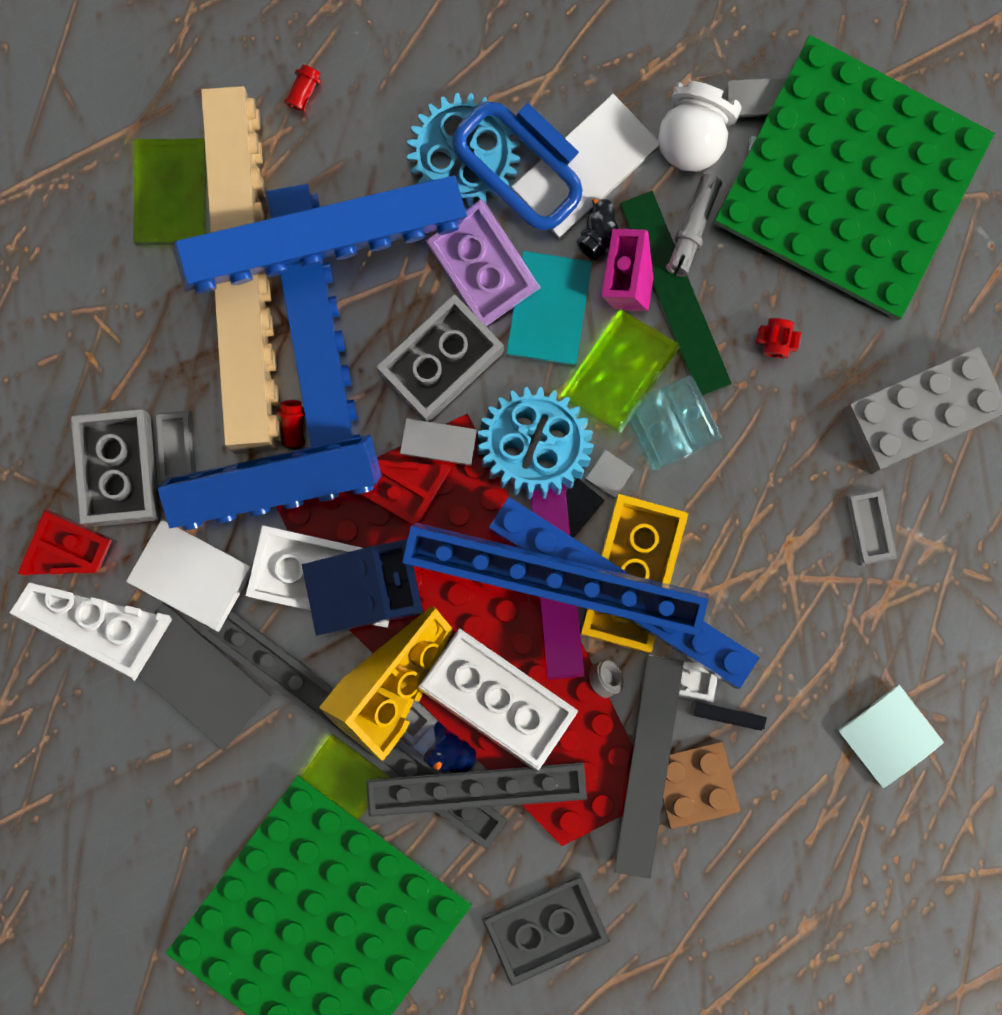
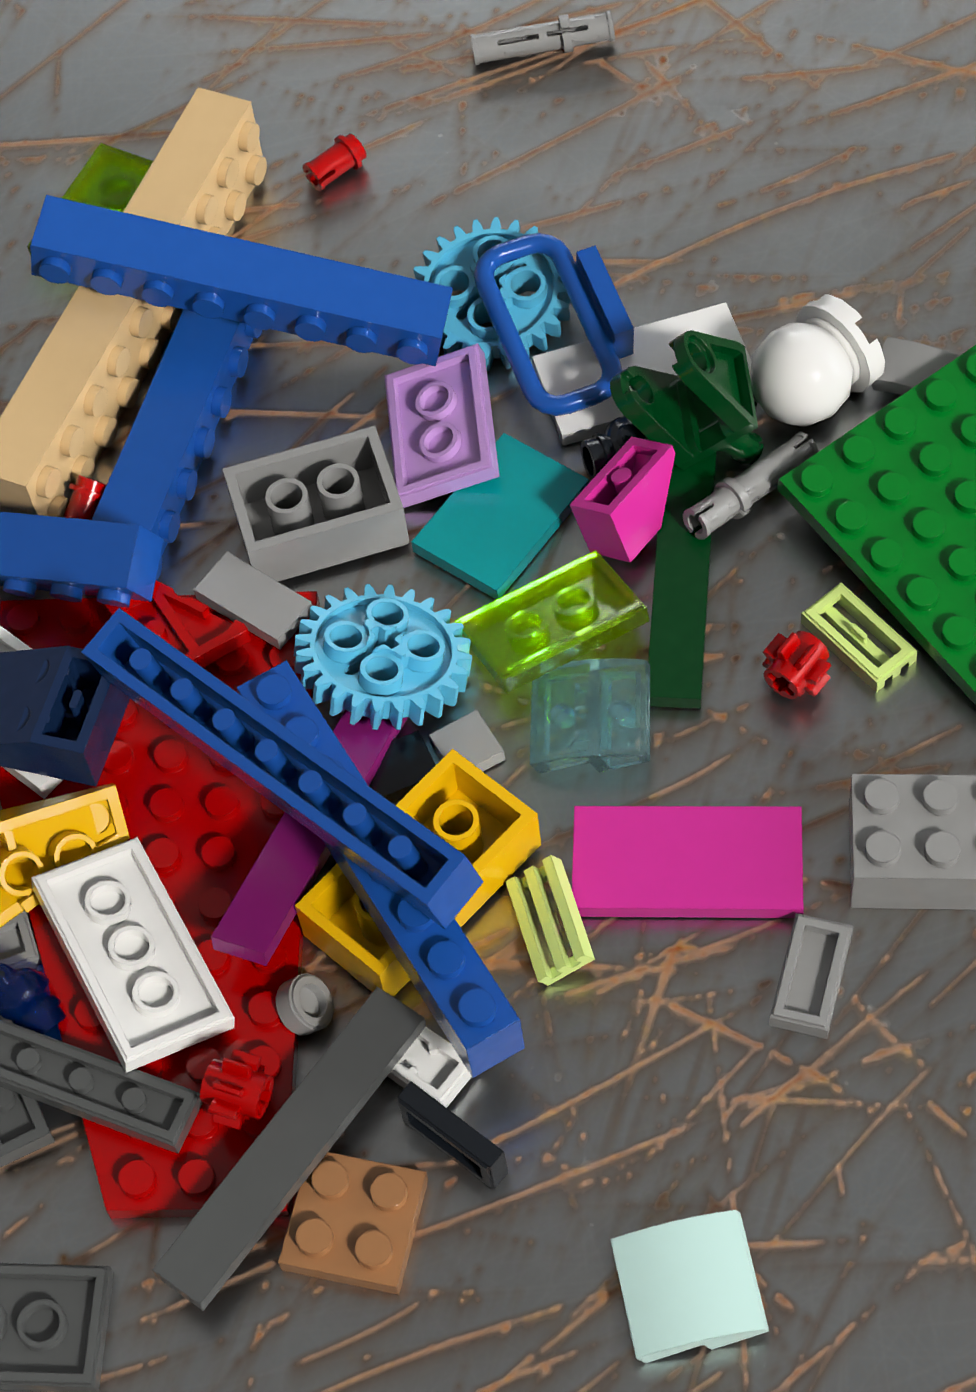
camera: 40 degrees right, 25 degrees down
none -> red gear [200,1049,274,1130]
none -> yellowish green tile [505,855,595,986]
none -> dark pink tile [572,806,804,918]
none -> dark green piece [610,330,764,470]
none -> yellowish green tile [801,582,918,693]

